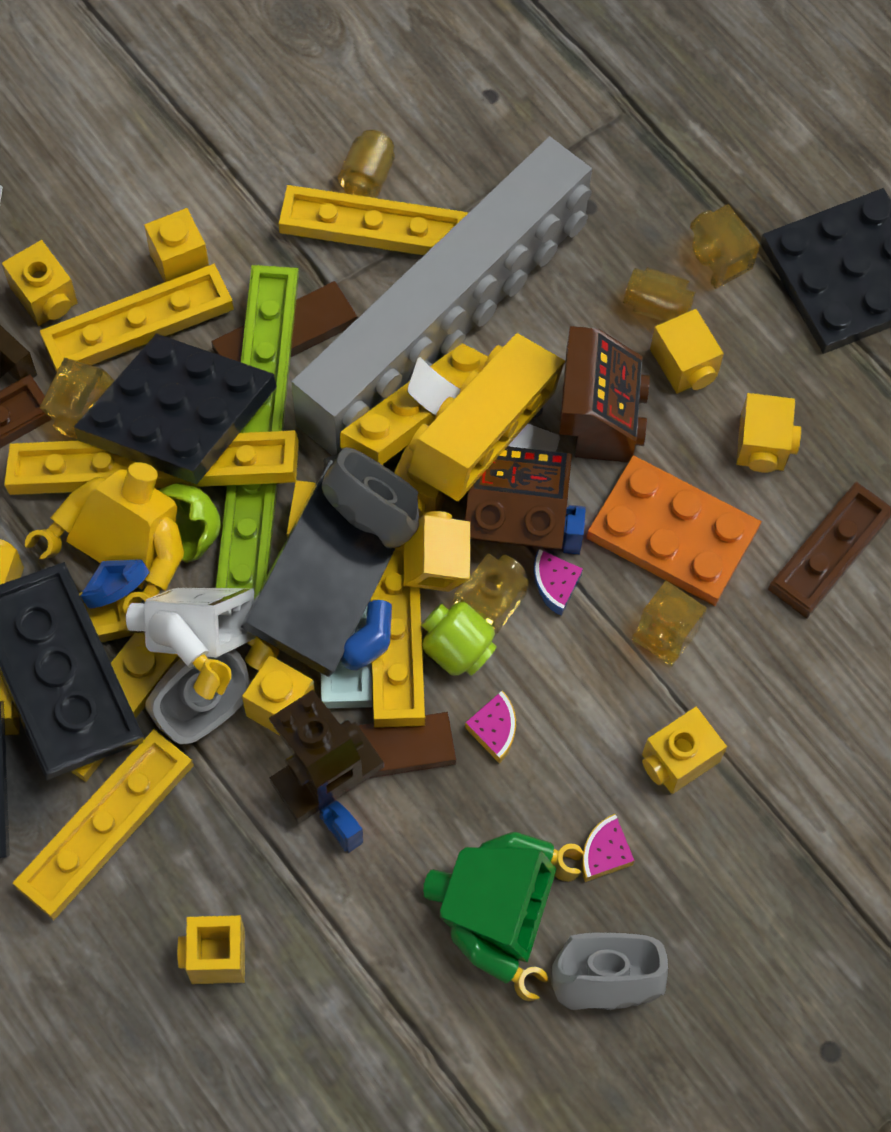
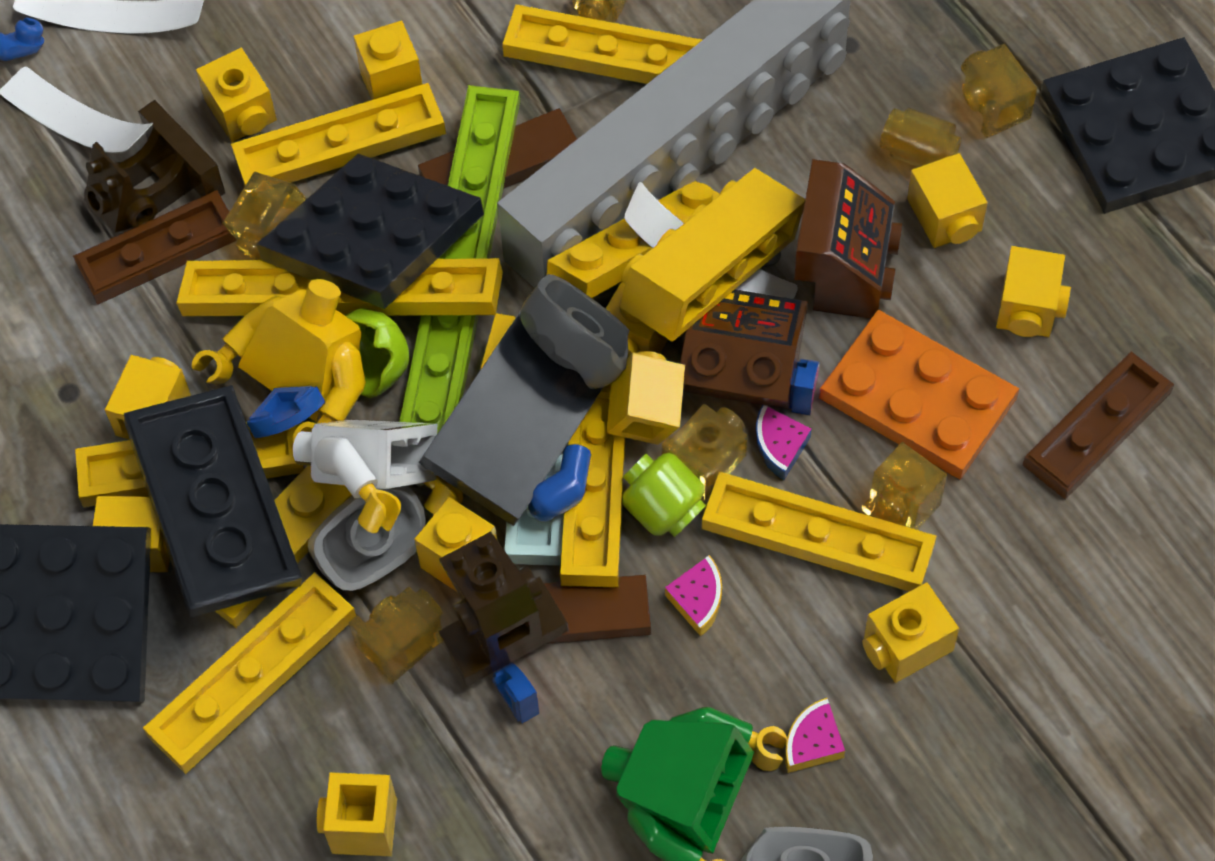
camera: 10 degrees right, 5 degrees down
none -> clear yellow brick [349,586,443,684]
none -> yellow plate [702,471,937,591]

